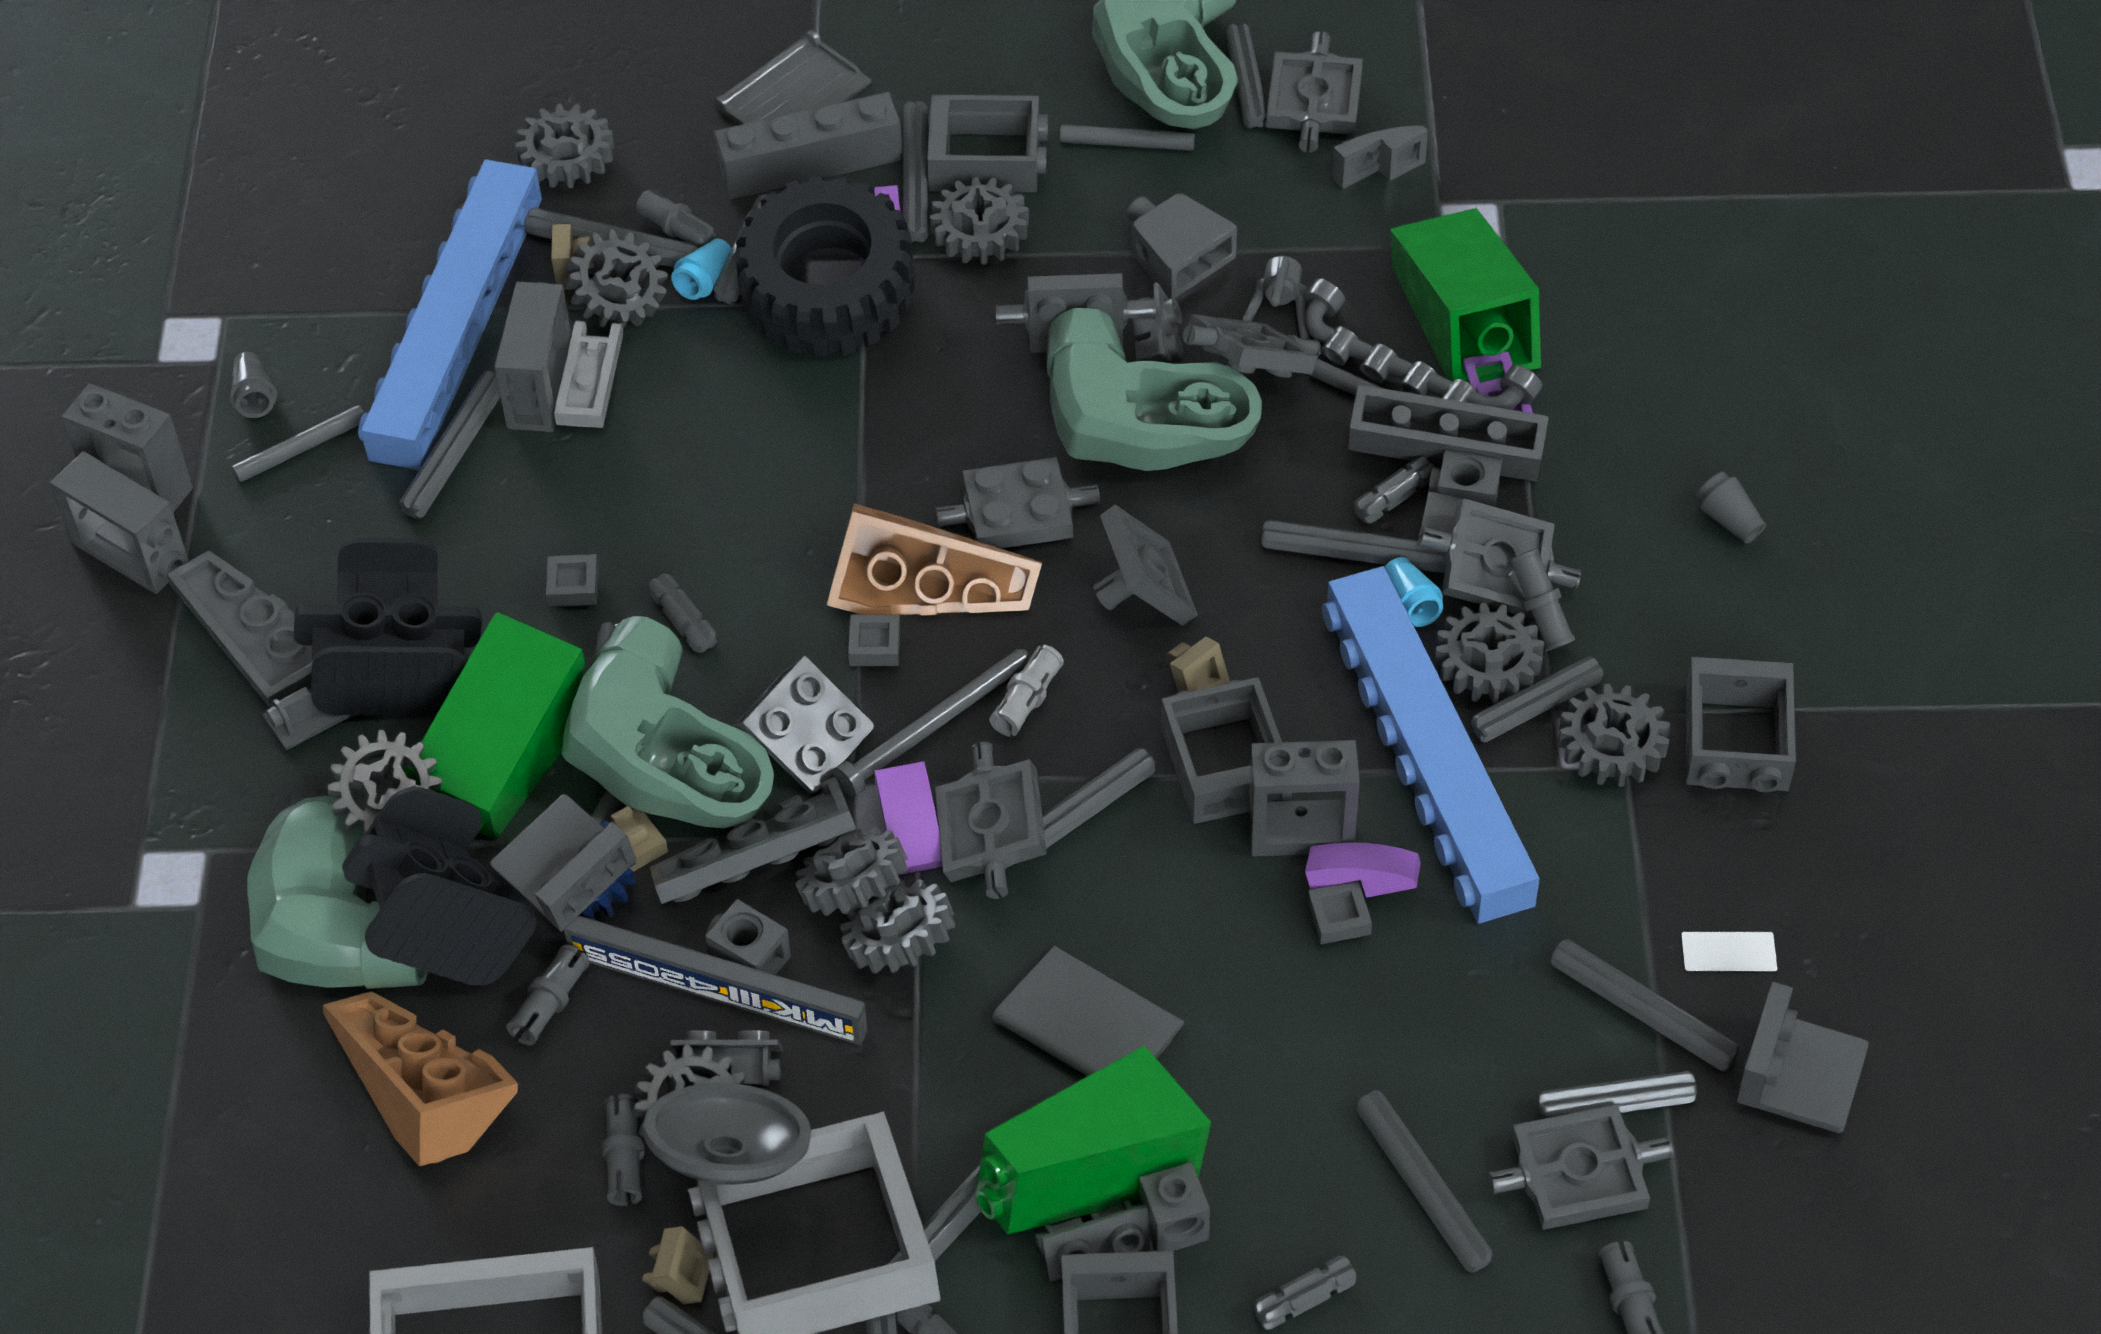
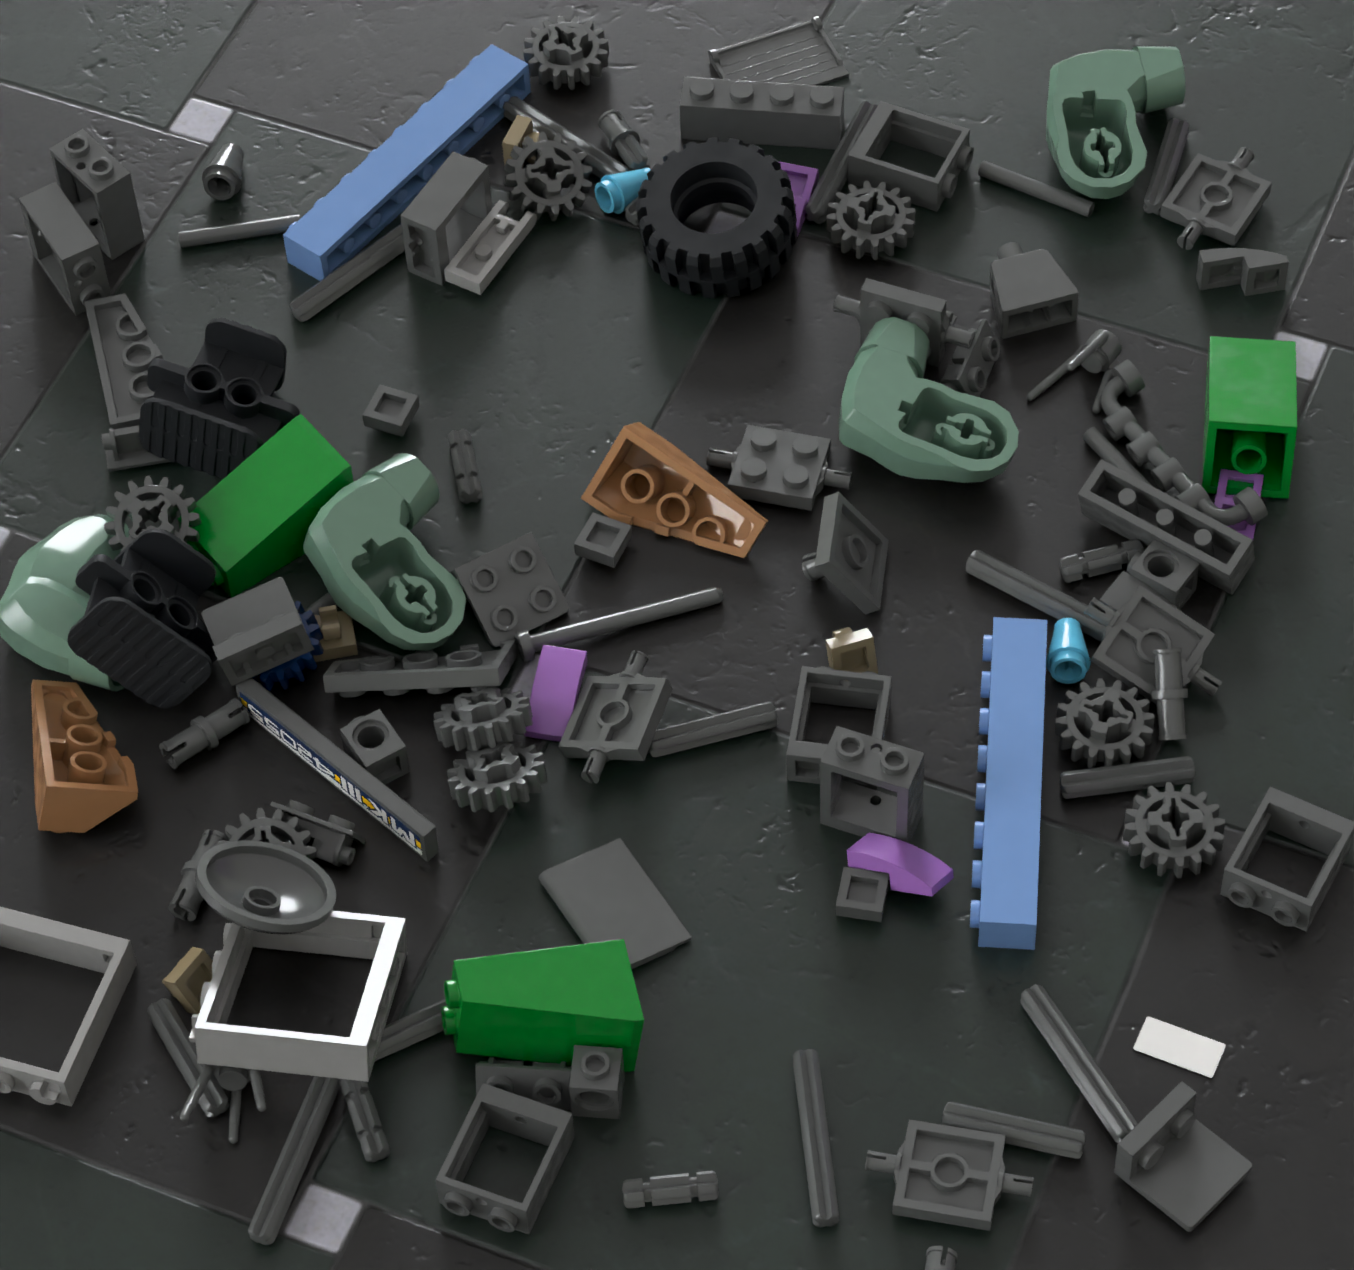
camera: 25 degrees right, 0 degrees up
light grey pin [990,645,1064,737] -> none
dark grey plate [1183,315,1321,378] -> none

